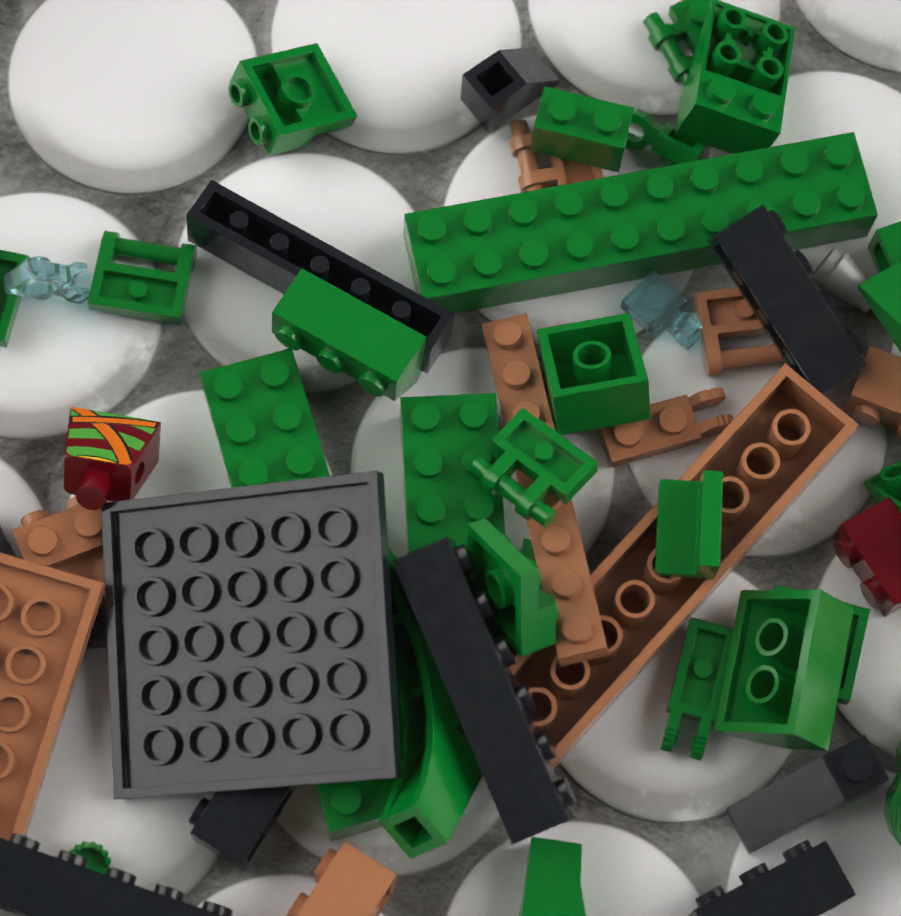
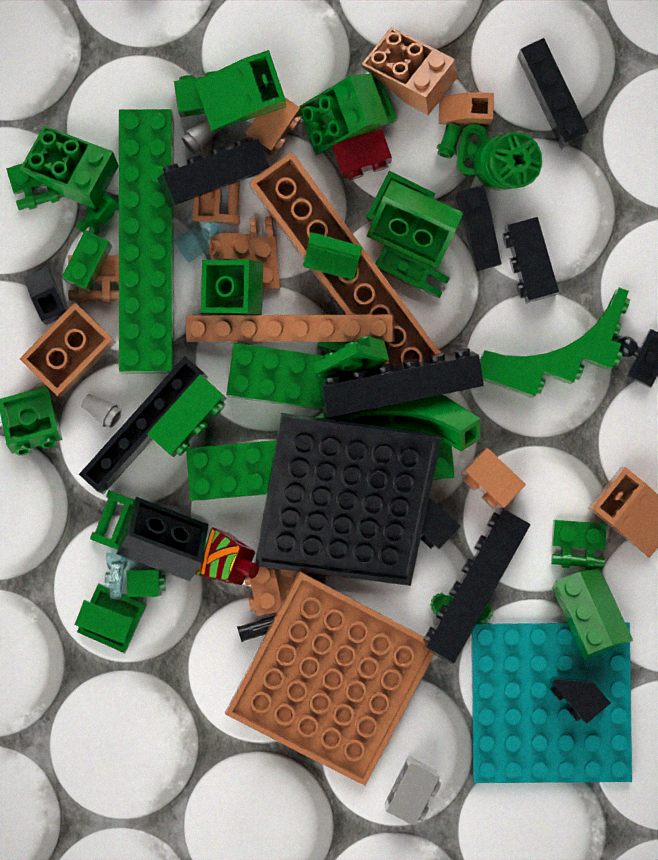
camera: 75 degrees left, 15 degrees up
green plate [469,408,598,527] -> none
none -> nougat brick [20,303,116,398]
none -> light grey cone [81,394,122,428]
none -> black slope [116,497,209,581]
none -> green brick [127,569,166,597]
none -> nougat bracket [209,233,251,260]

